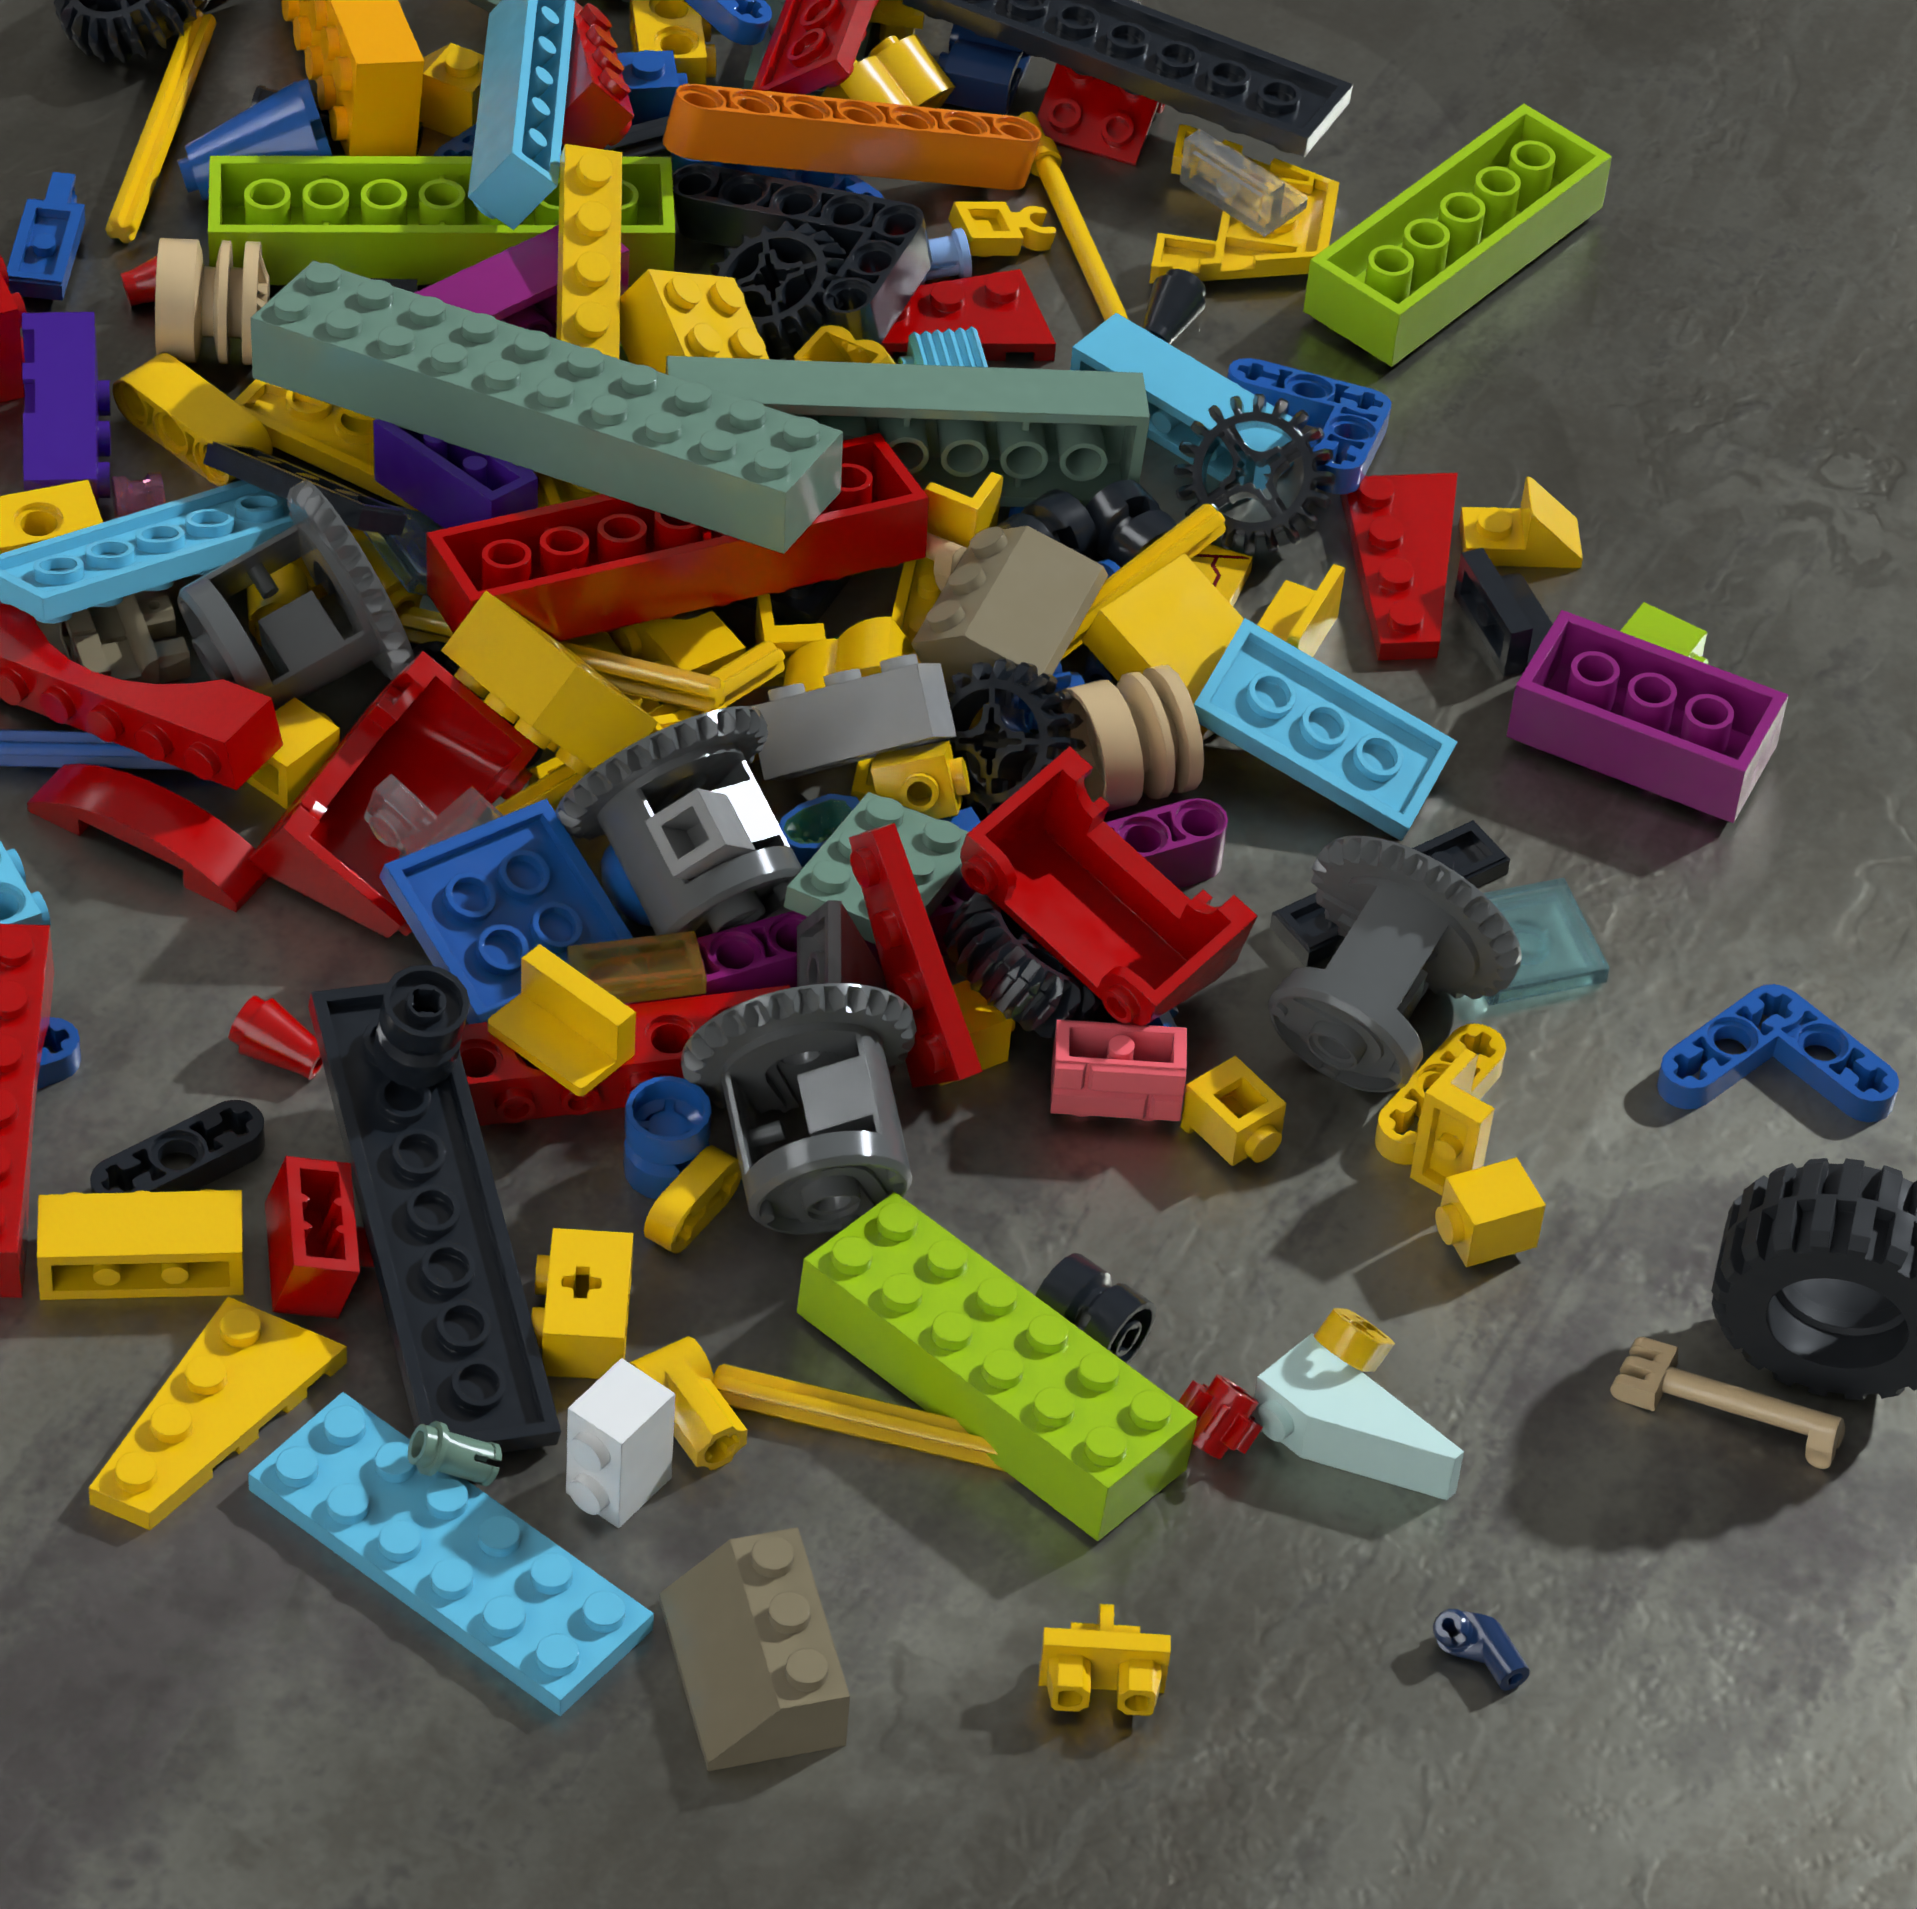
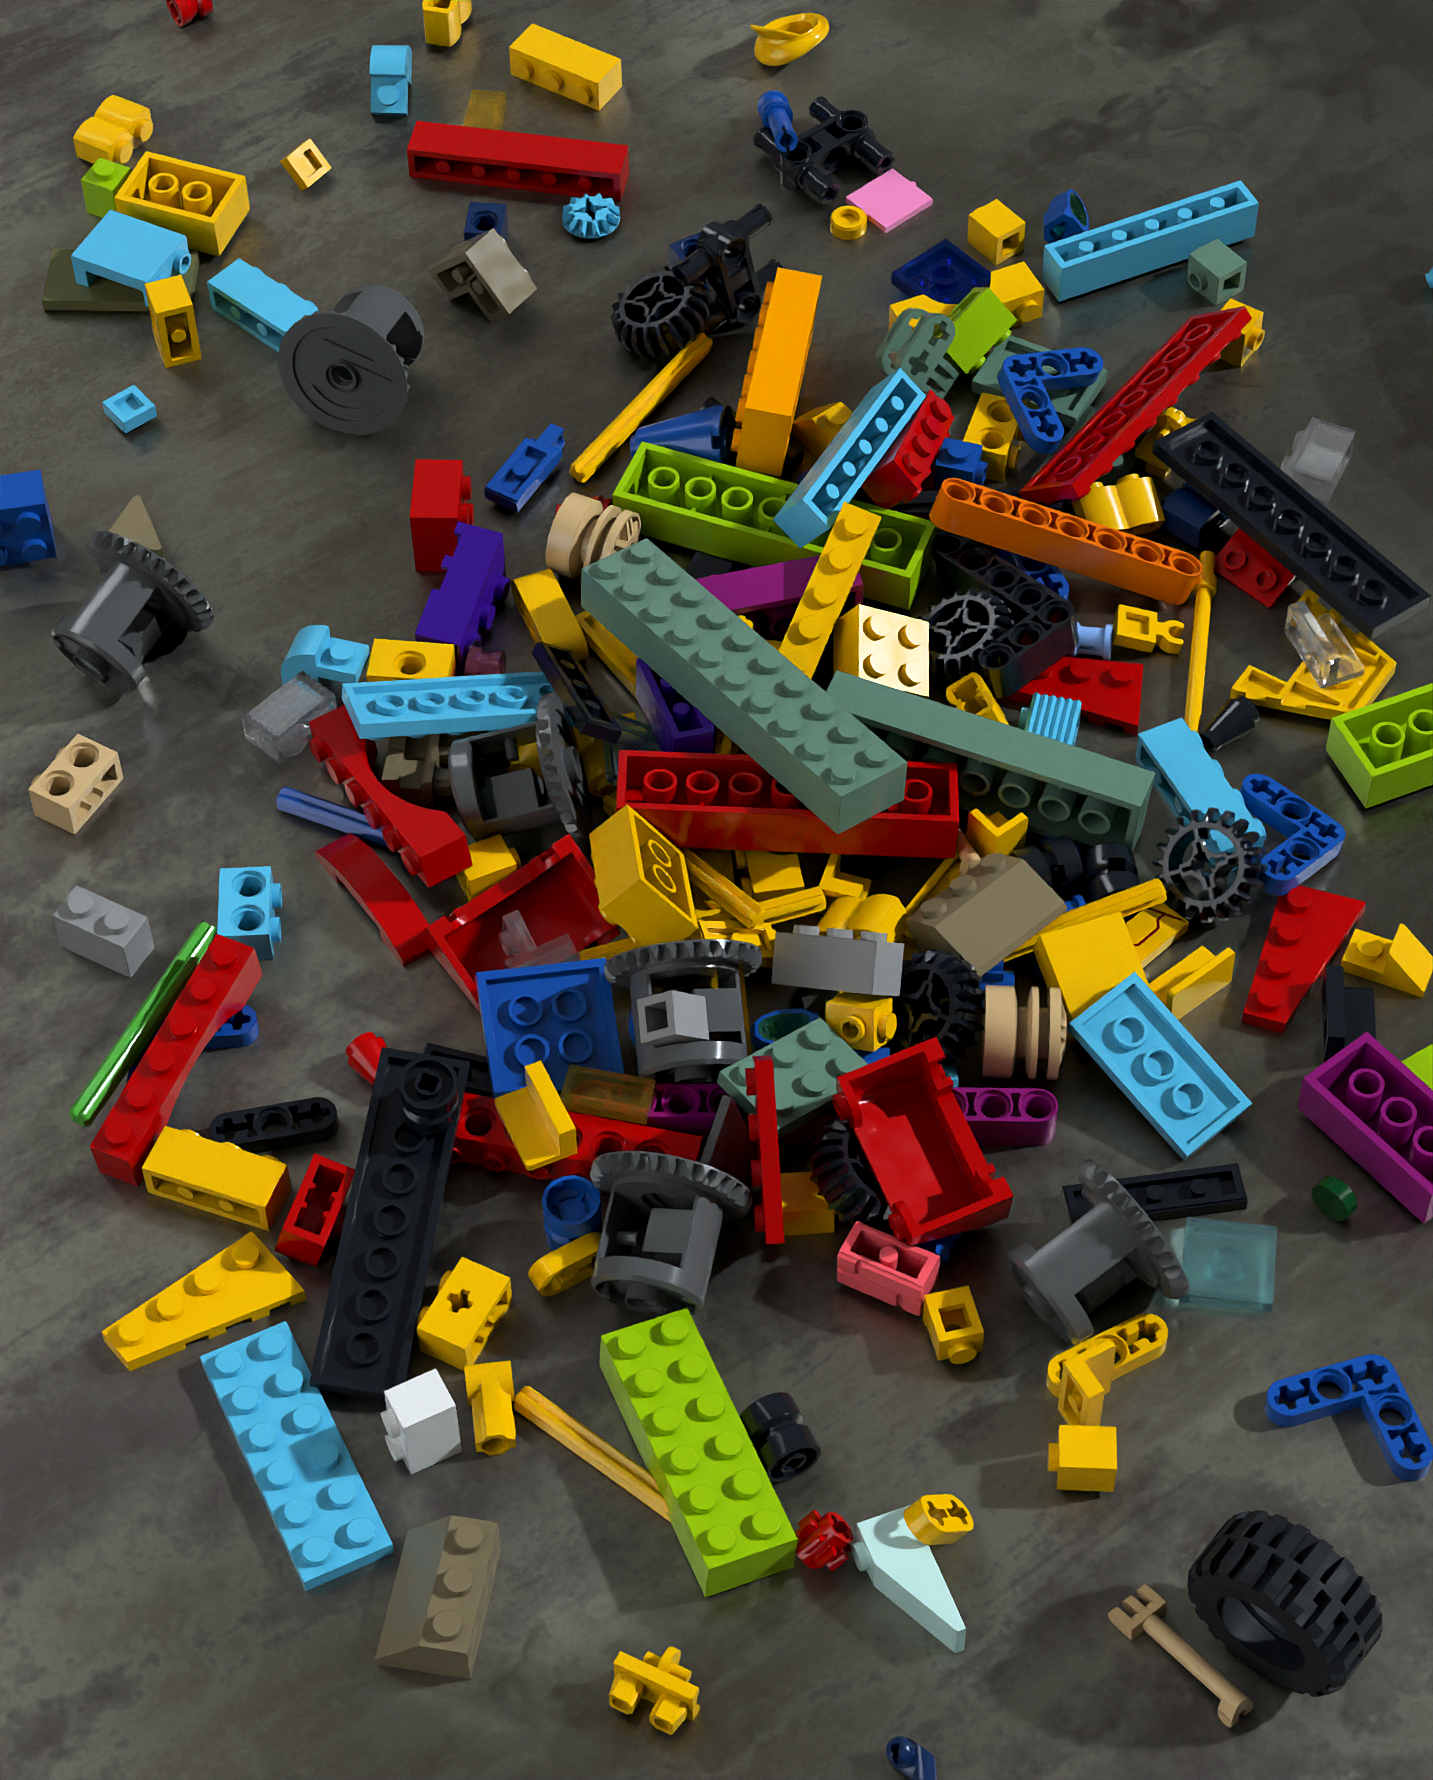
camera: 30 degrees right, 5 degrees up
sand green pin [408,1421,502,1487] -> none
none -> dark green tile [1311,1176,1357,1221]

